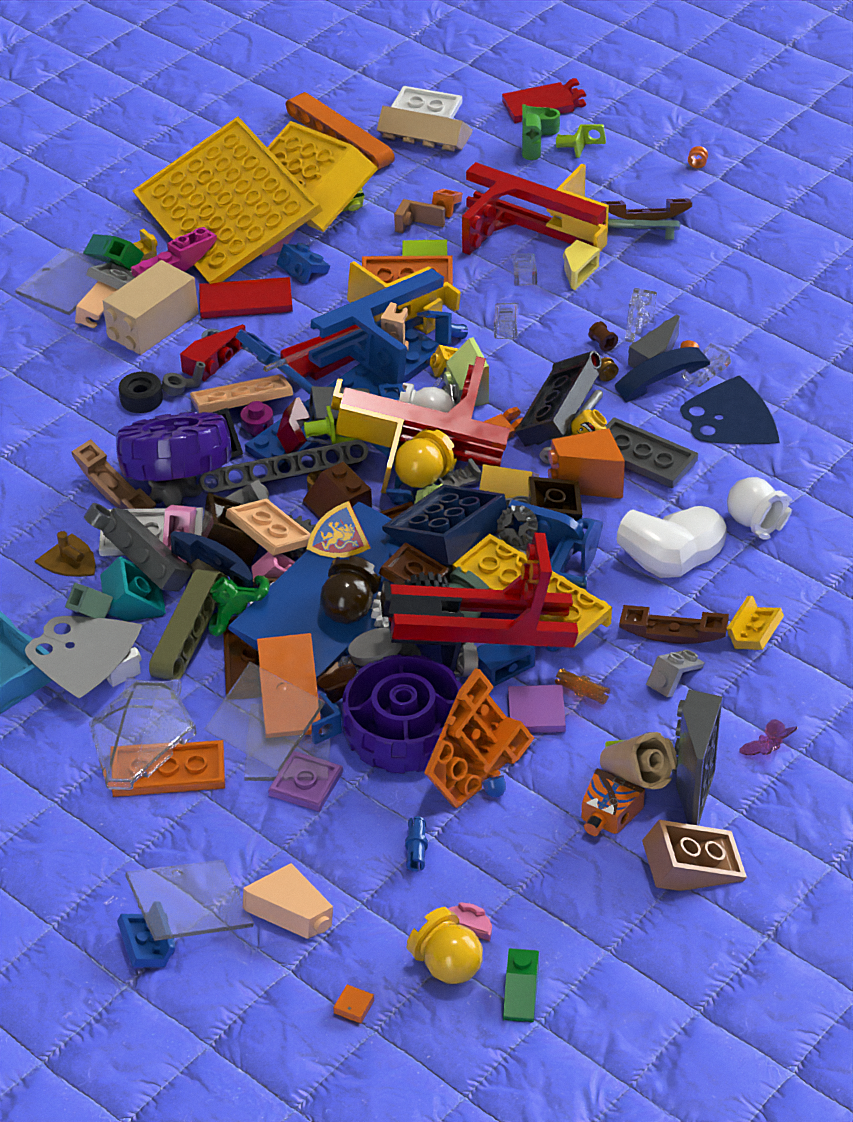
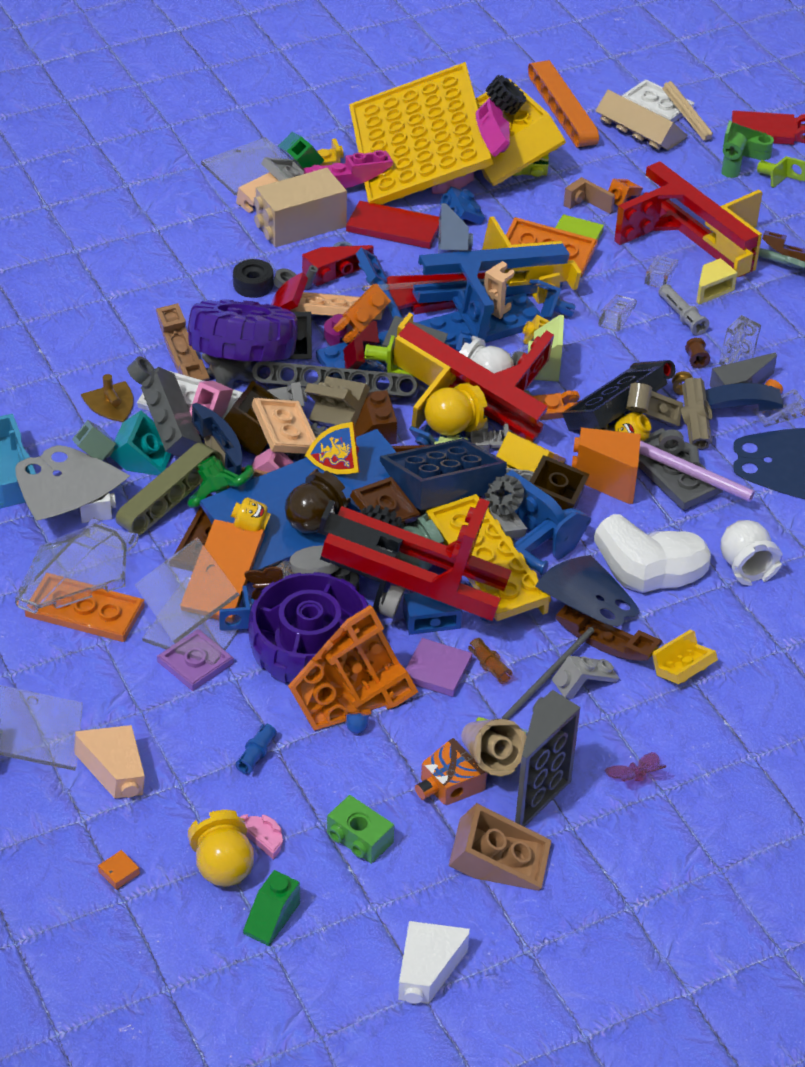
camera: 20 degrees right, 0 degrees up
none -> yellow head [230,498,271,531]
none -> red slope [271,272,308,310]
none -> dark tan bracket [304,376,370,427]
none -> bright green brick [327,795,394,864]
none -> orange hinge [333,283,391,343]
none -> white slope [398,921,470,1004]
none -> sand blue slope [438,203,473,253]
none -> dark pink slope [476,97,510,157]
none -> black tyre [486,75,526,115]
none -> dark grey axle [502,627,594,720]
none -> dark blue piece [535,555,639,627]
none -> dark tan plate [626,383,683,427]
none -> lavender piece [639,440,755,502]
none -> light grey pin [658,284,710,336]
none -> dark grey plate [659,429,700,466]
none -> tan axle [663,81,713,141]
none -> dark tan piece [681,377,713,450]

